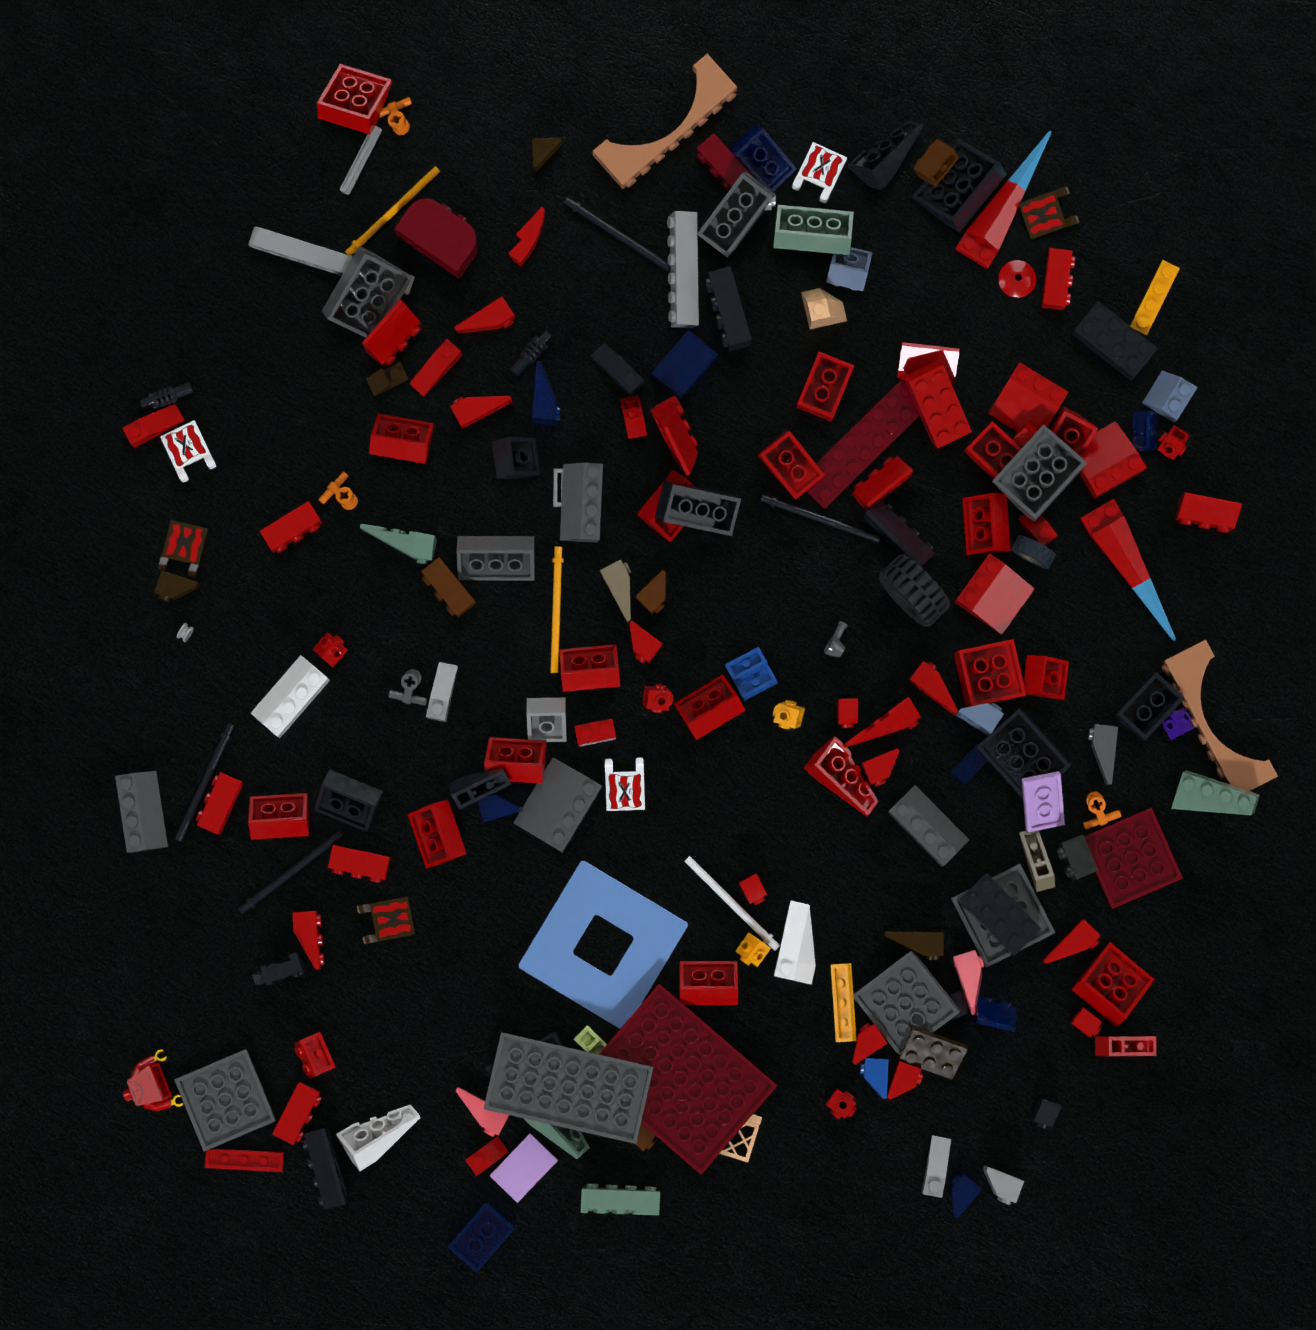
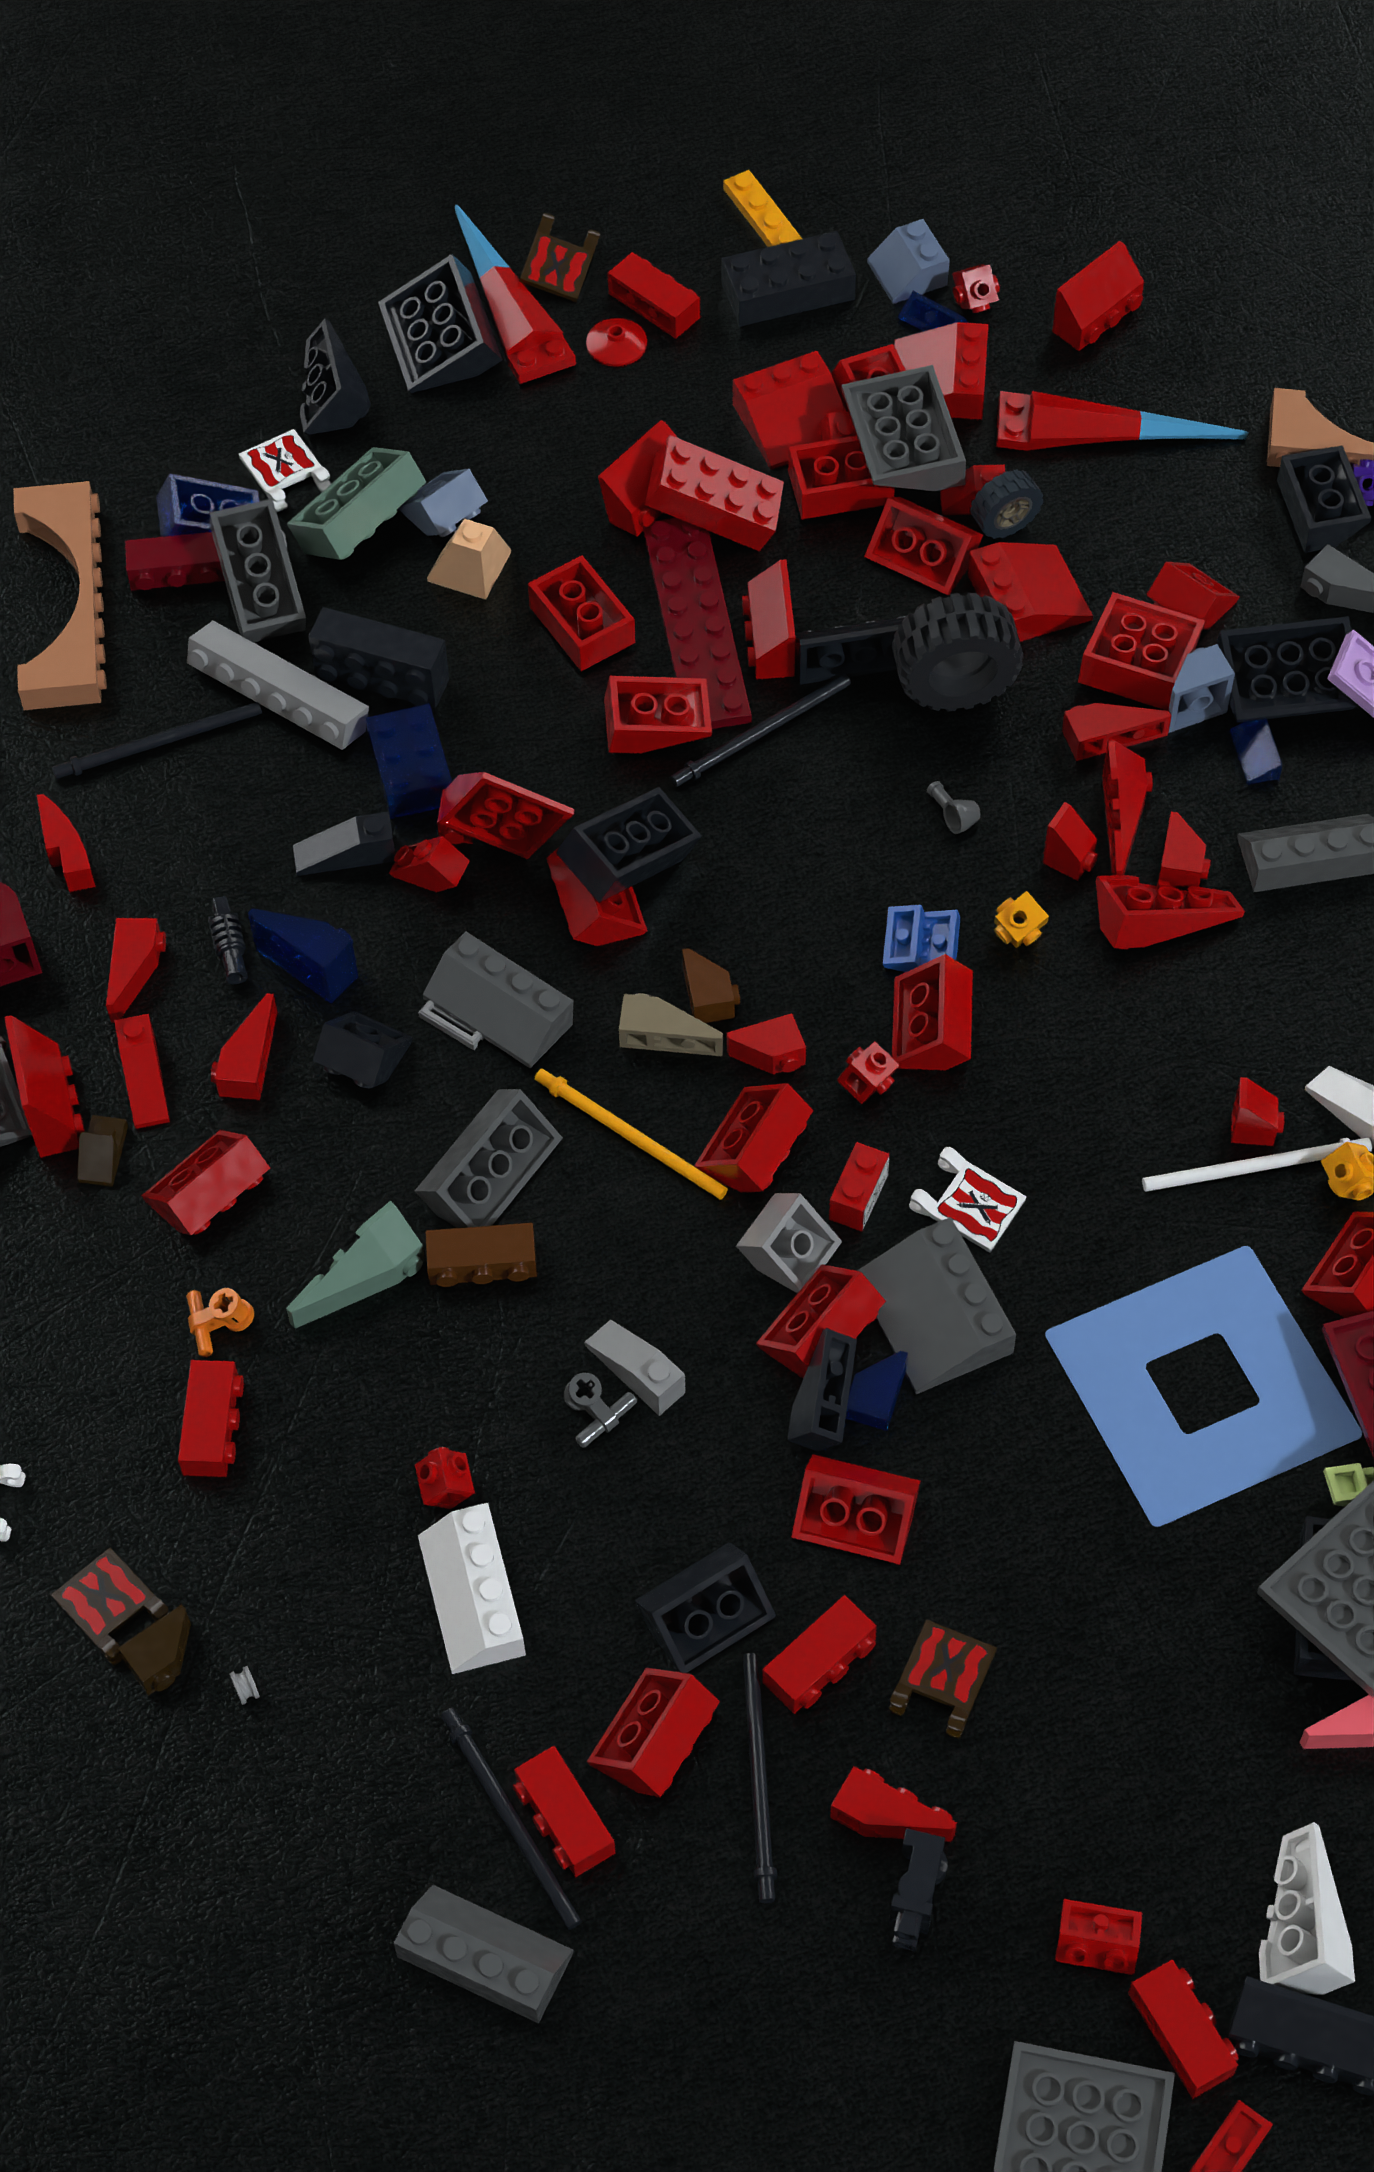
camera: 55 degrees left, 25 degrees down
reddish brown brick [914,139,959,187] -> none

